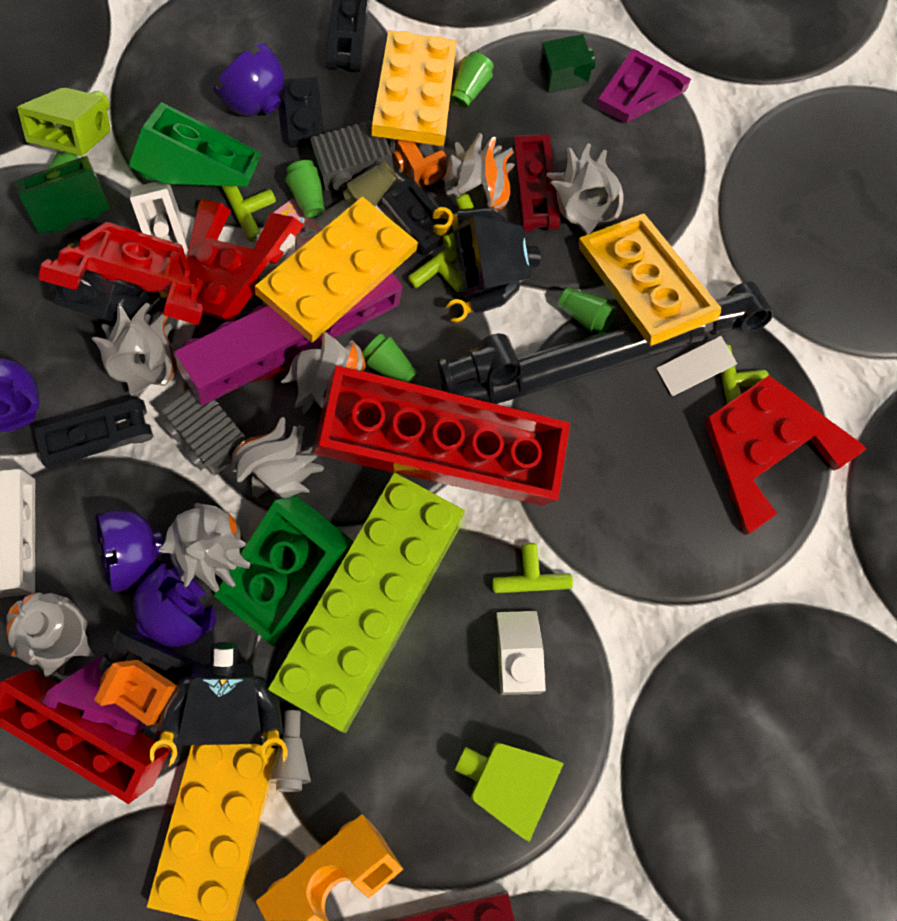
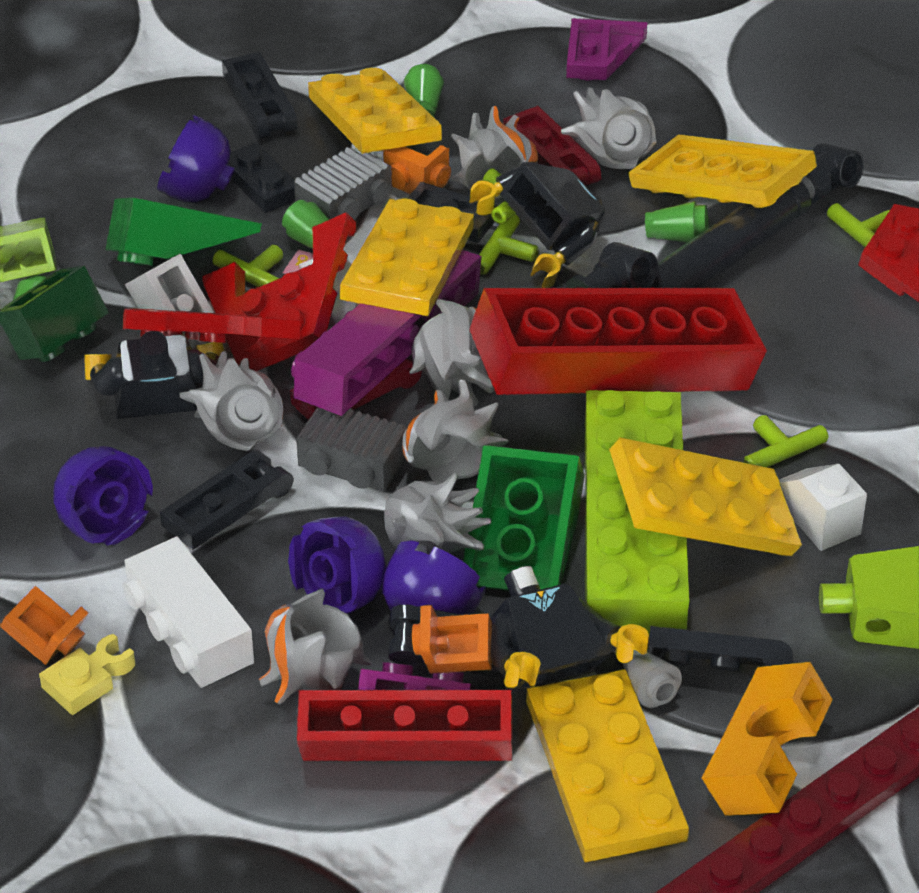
camera: 25 degrees left, 30 degrees down
olive cone [343,161,398,206] -> none
dark green brick [539,34,596,93] -> none
white sticker [657,336,738,396] -> none
none -> yellow plate [609,437,802,557]
none -> black plate [648,626,794,671]

